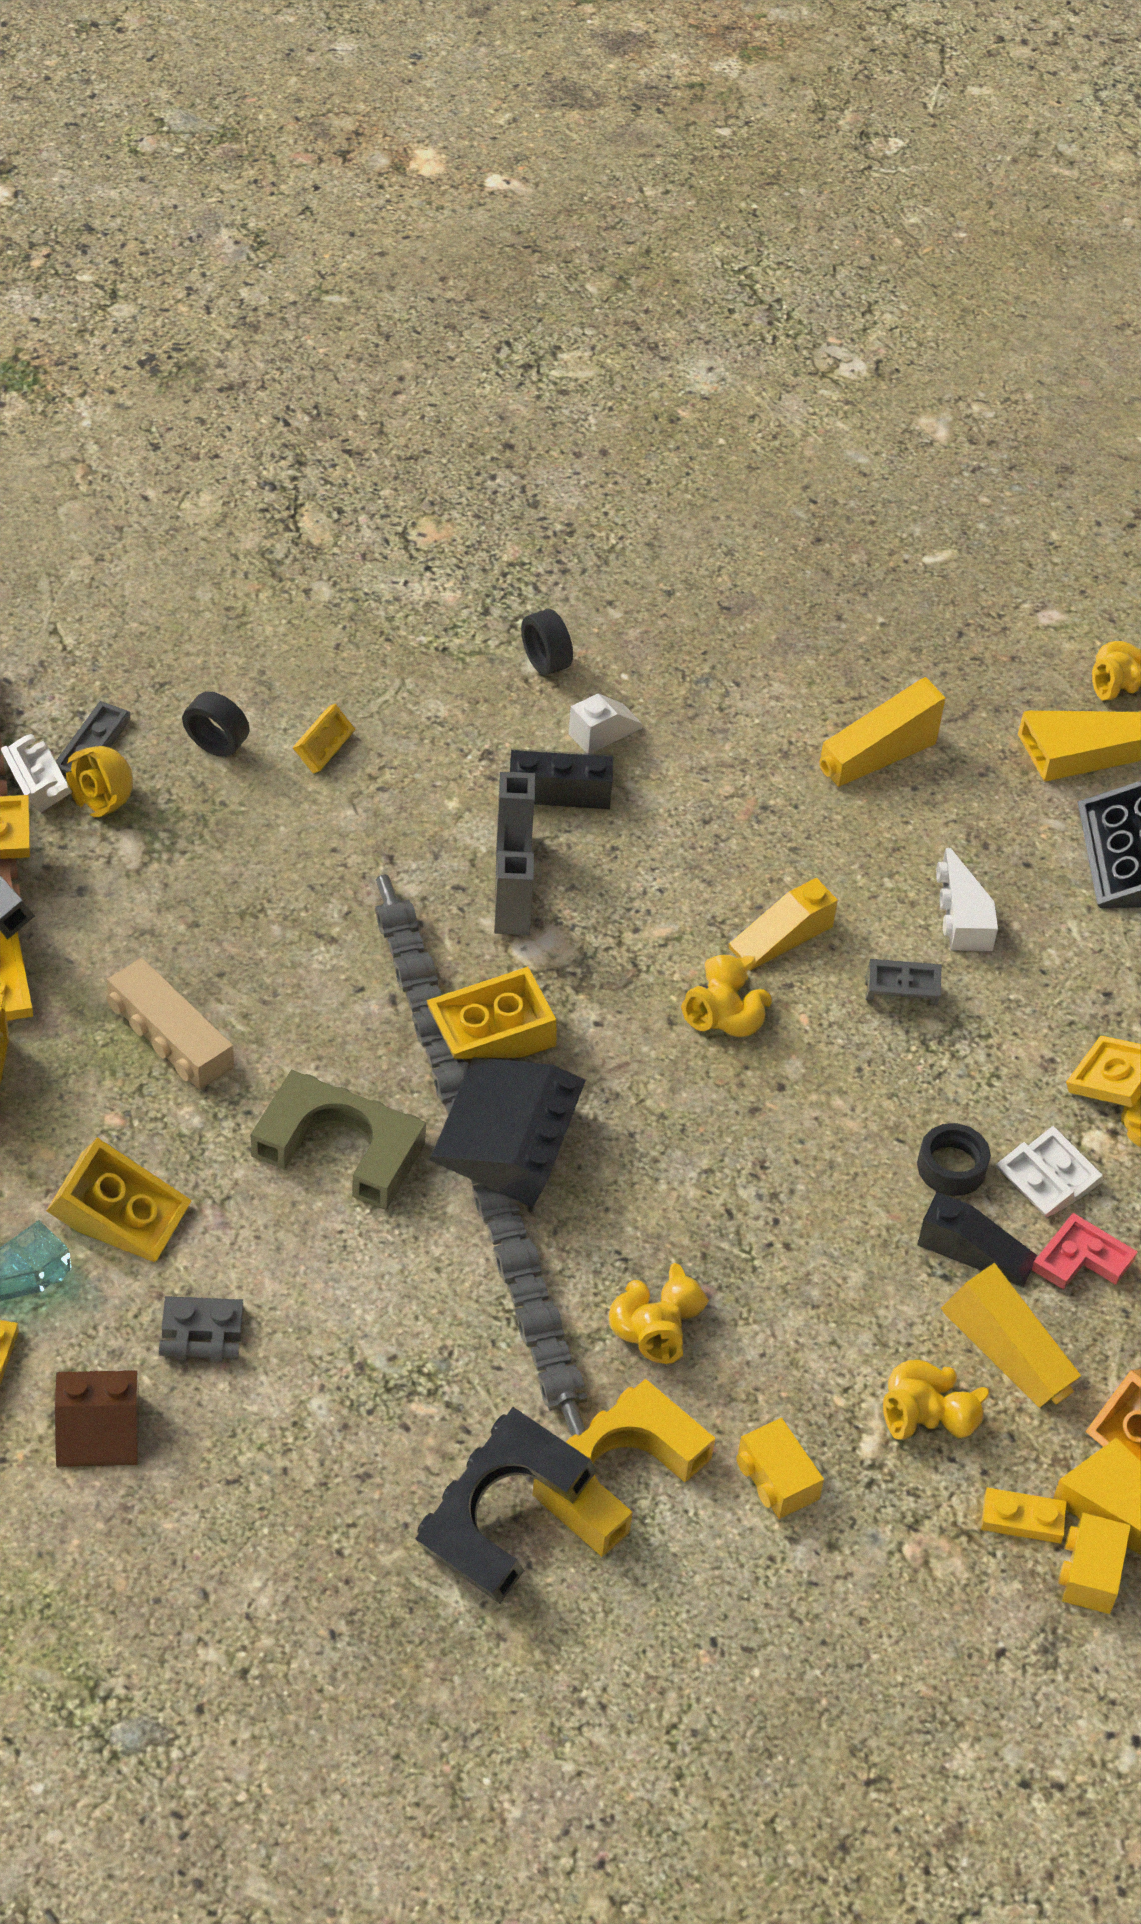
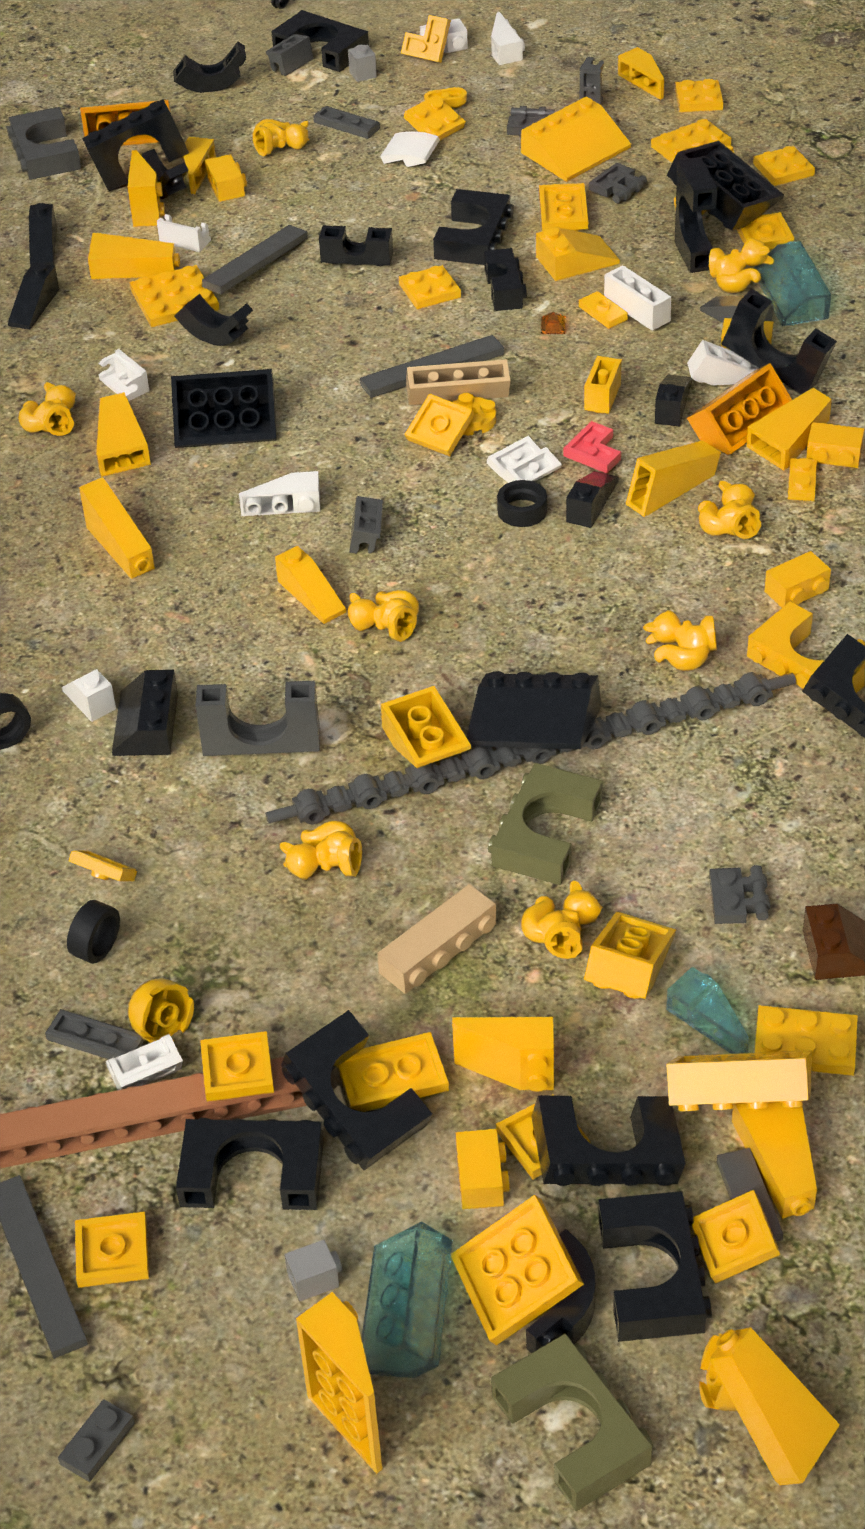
camera: 85 degrees left, 5 degrees down
none -> yellow animal [279,821,362,880]
none -> yellow animal [521,880,603,959]

